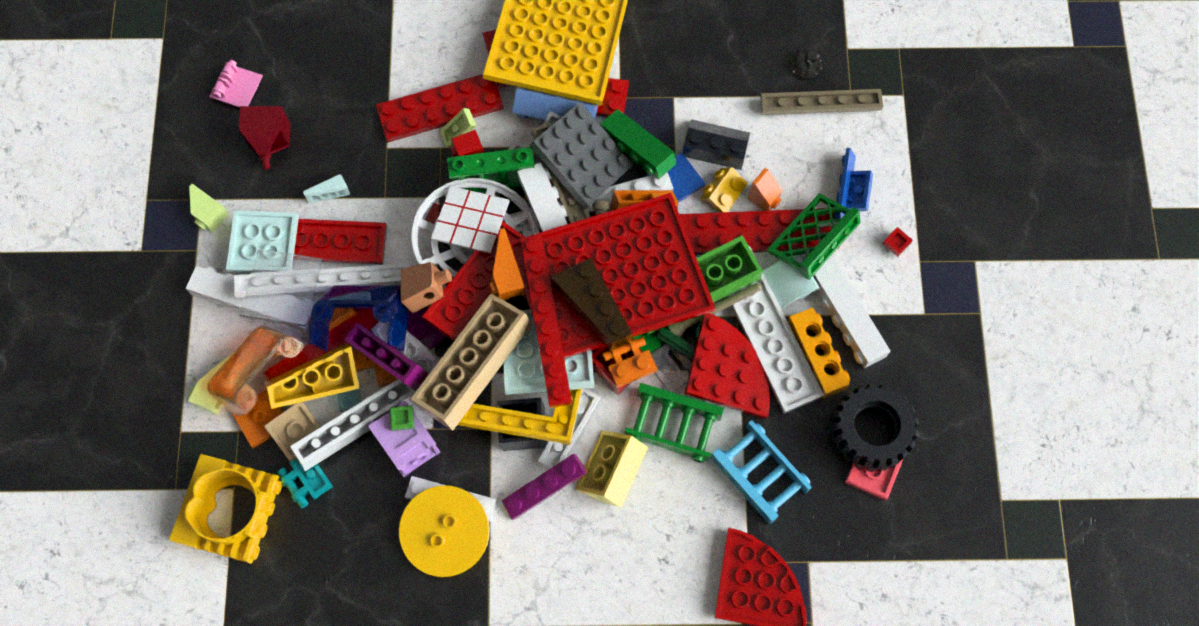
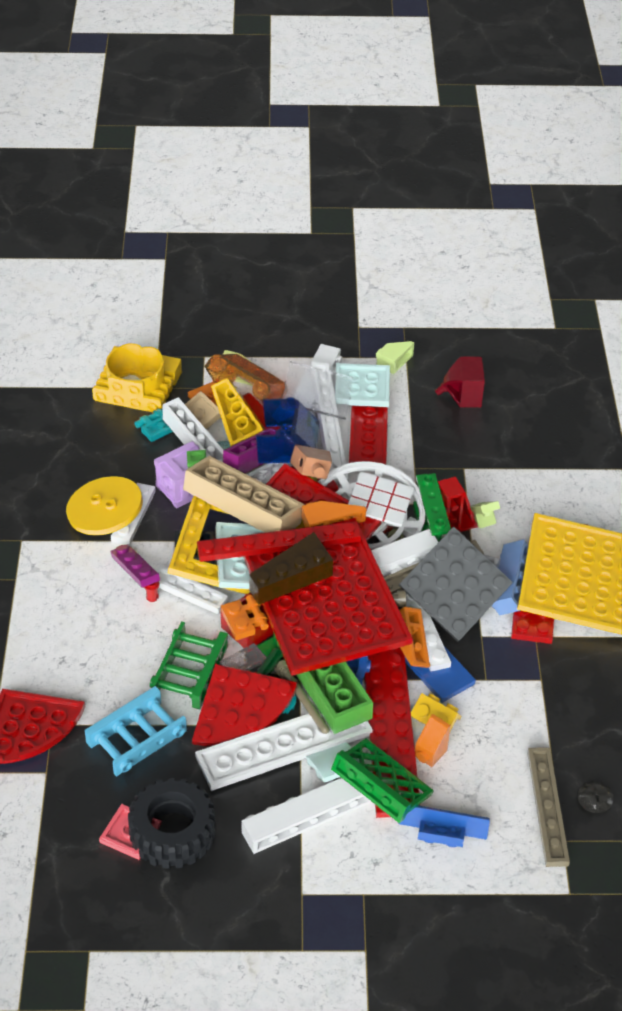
camera: 90 degrees right, 25 degrees down
bright pink hinge [209,60,263,107] -> none
light aqua slope [303,174,350,203] -> none
red plate [376,74,504,143] -> none
light yellow slope [575,430,648,507] -> none
green brick [600,109,676,179] -> none
black slope [683,119,750,170] -> none
light orange brick [787,308,850,399] -> none
red plate [882,227,913,257] -> none

